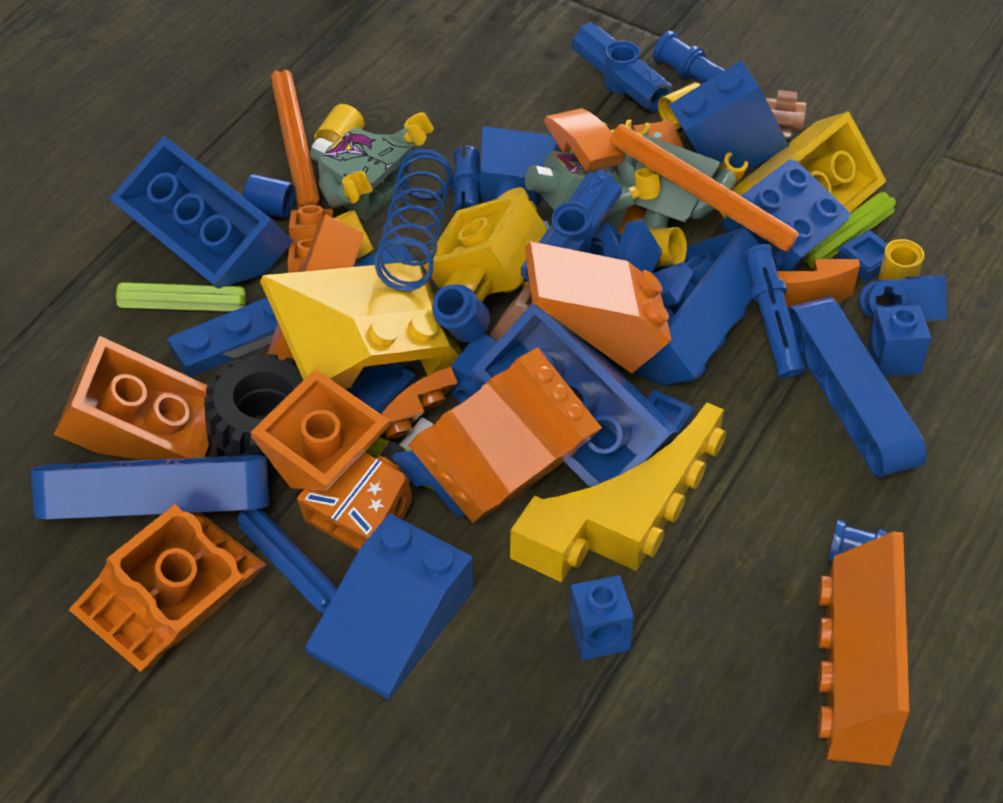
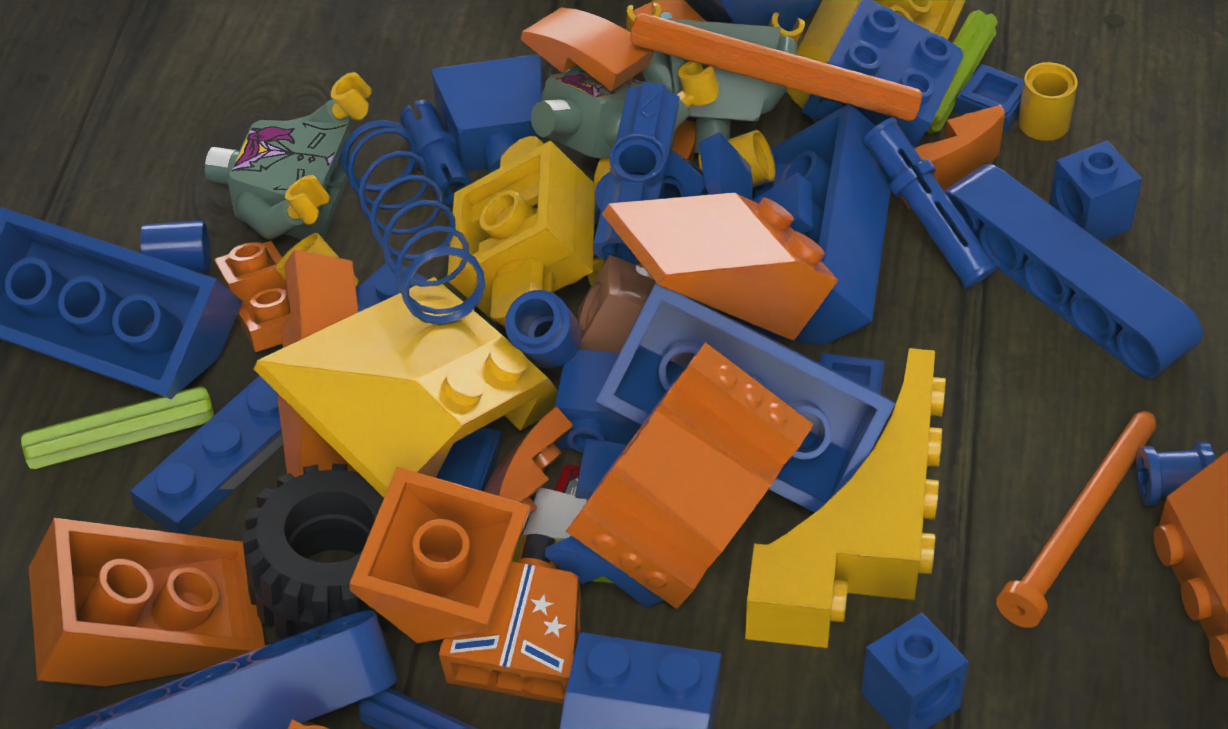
camera: 20 degrees left, 0 degrees up
orange axle [271,69,320,209] -> none
yellow beam [314,104,364,144] -> none
blue piece [858,275,948,321] -> none
none -> orange bar [996,411,1156,628]

